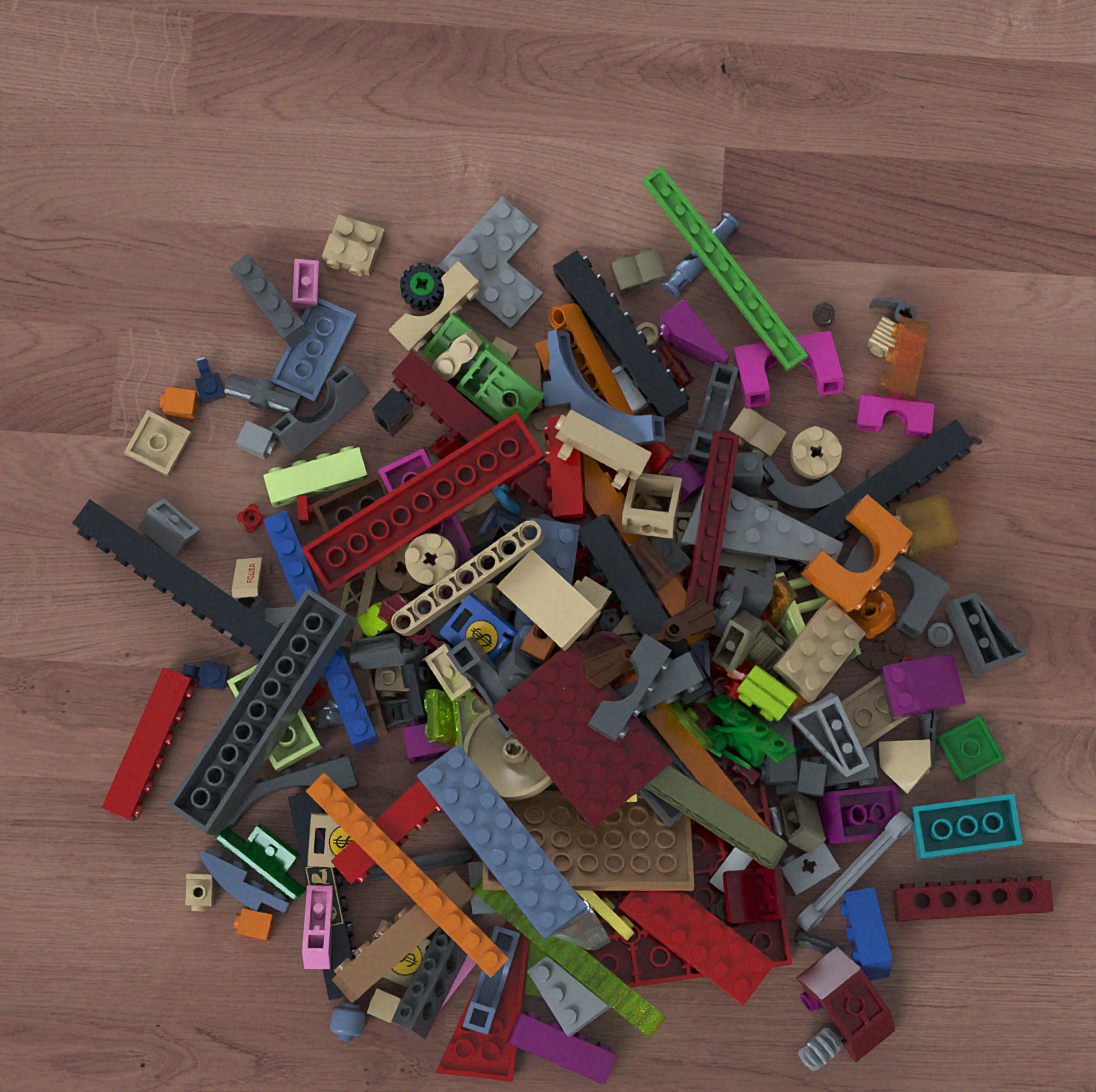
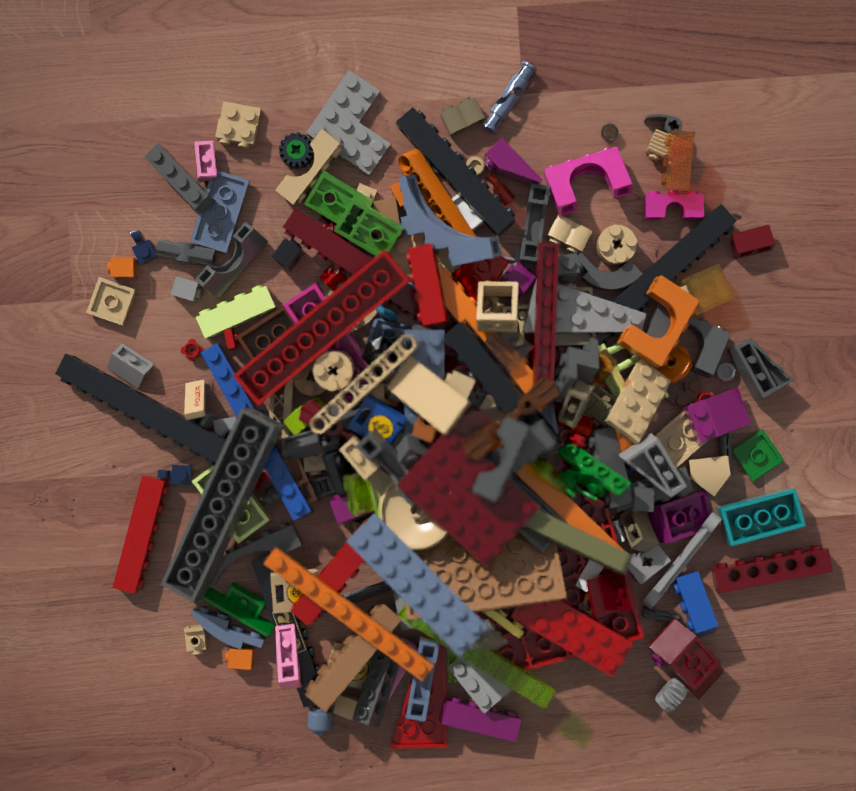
camera: 10 degrees left, 10 degrees up
tan brick [432,330,483,381] -> none
tan brick [555,409,652,490] -> none
bright green plate [642,166,808,372] -> none
lime brick [737,665,798,722] -> none
none -> dark red hinge [730,225,775,259]

